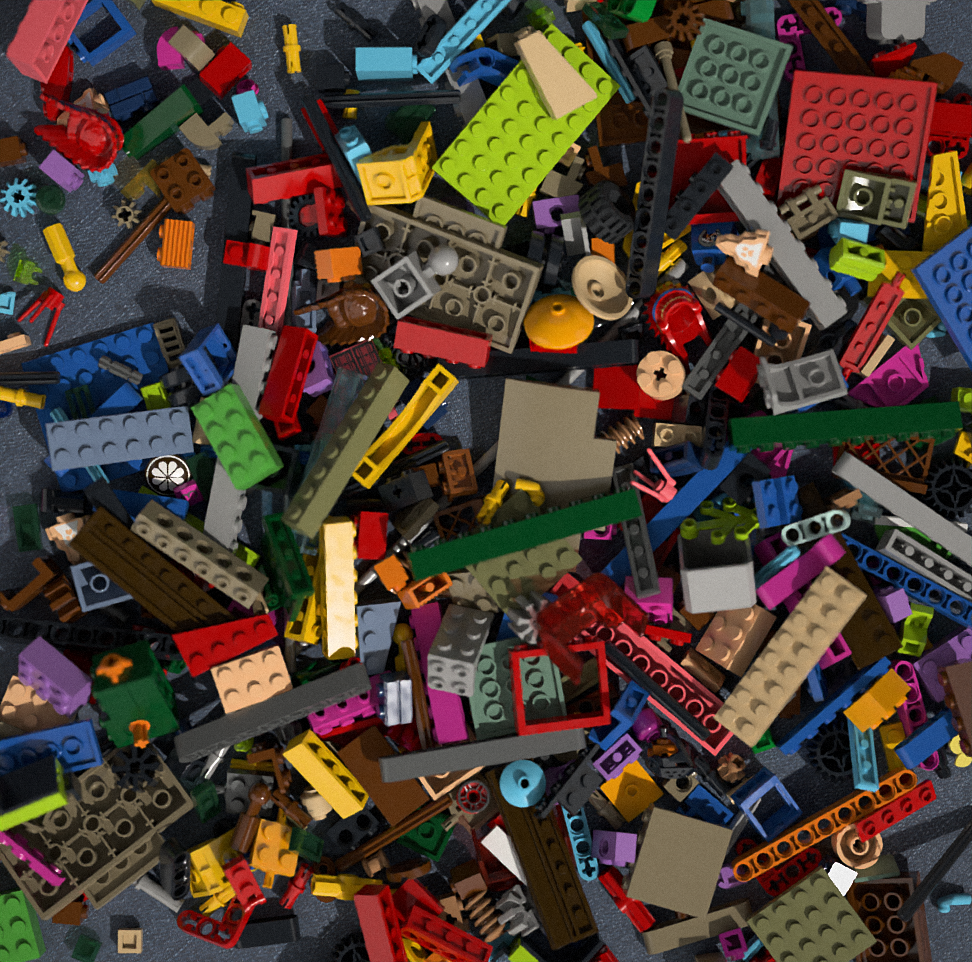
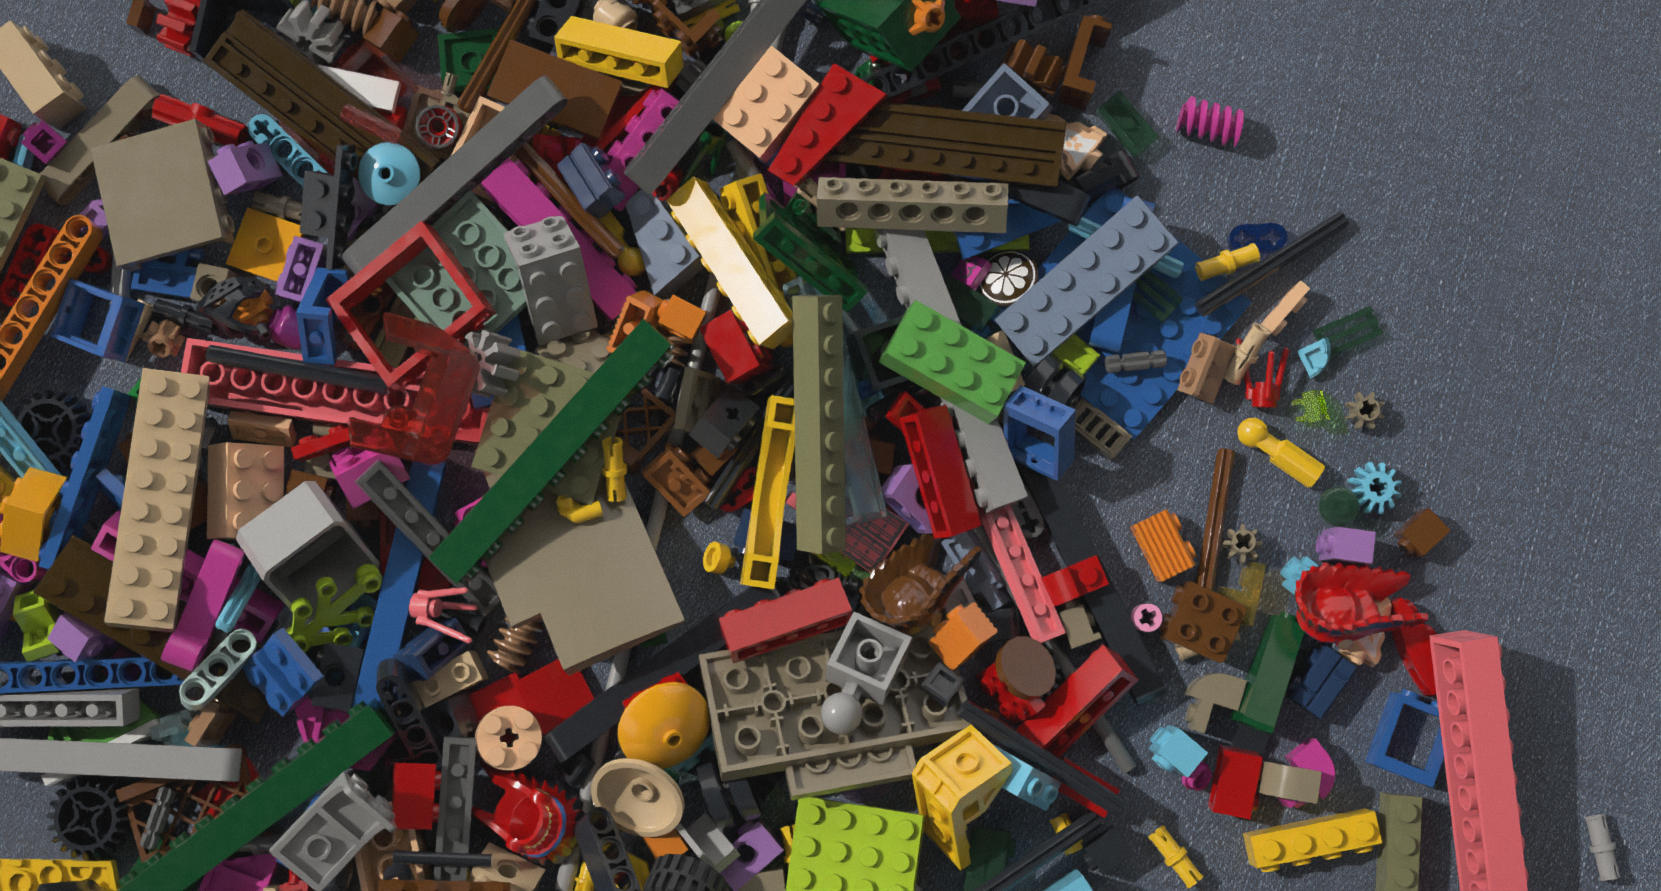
camera: 150 degrees right, 5 degrees down
none -> dark grey axle [140,786,177,850]
none -> clear red axle [340,104,401,144]
none -> yellow tile [703,541,736,575]
none -> reddish brown tile [995,637,1056,700]
none -> bright pink bush [1130,604,1162,632]
none -> medium nougat bracket [1177,332,1236,404]
none -> tan pin [1224,323,1271,385]

